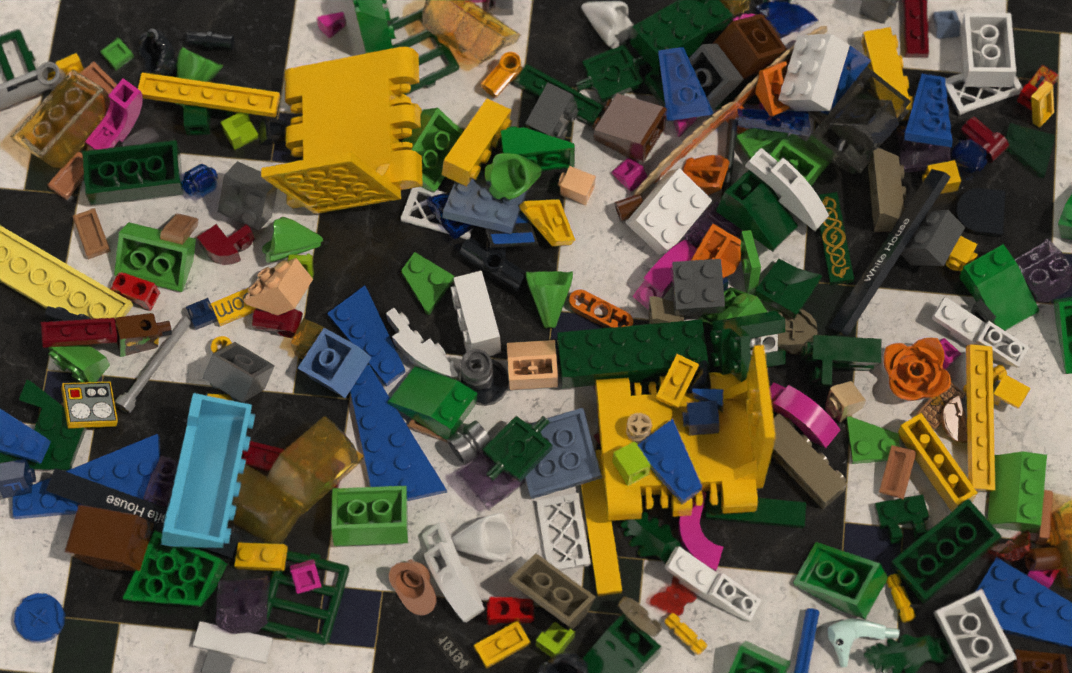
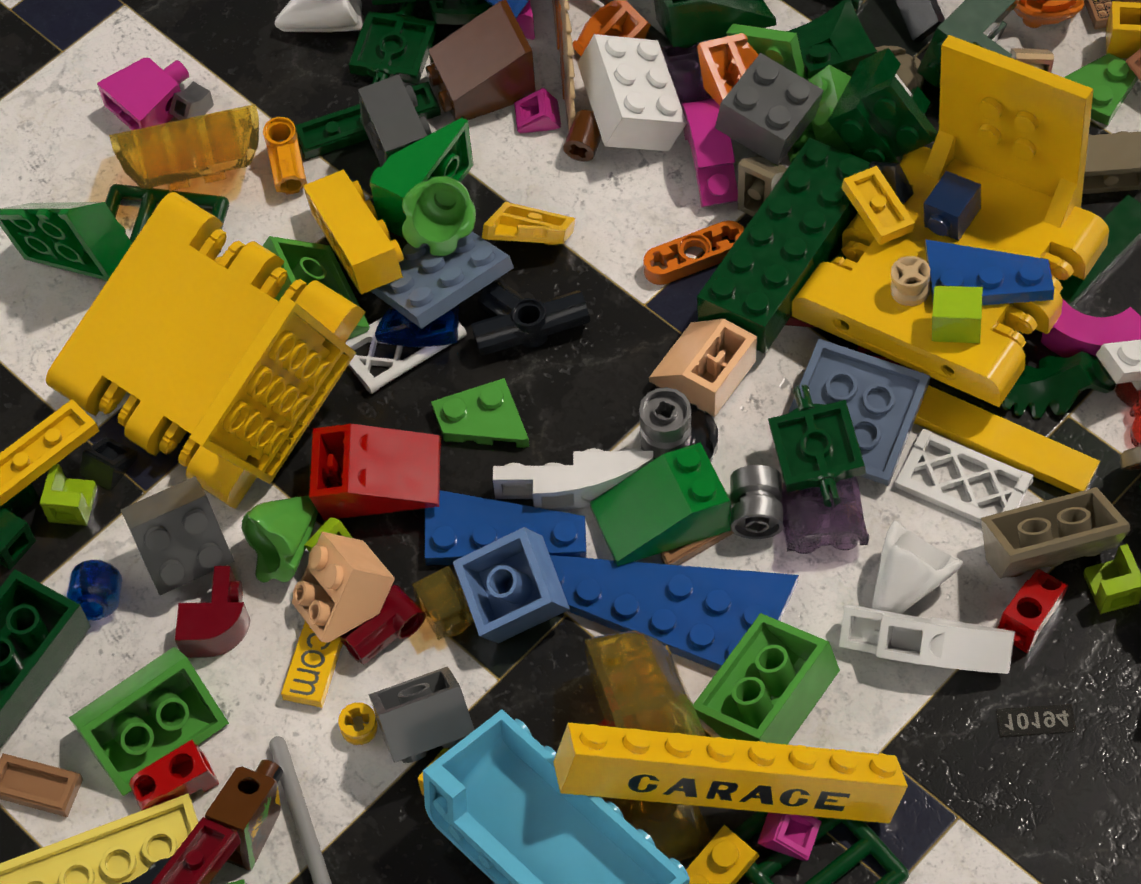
camera: 50 degrees left, 10 degrees down
medium nougat tile [160,213,198,245] -> none
dark blue tile [186,298,218,330] -> none
dark pink slope [316,12,346,39] -> none
nougat piece [389,559,436,615] -> none
white brick [451,271,501,356] -> none
yellow plate [474,621,530,669] -> none
piece [485,212,538,248] -> none
bright green hat [526,271,573,328] -> none
light nougat brick [558,166,596,205] -> none
blue piece [692,389,724,412] -> none
none -> red slope [309,424,441,520]
none -> yellow brick [553,723,908,824]

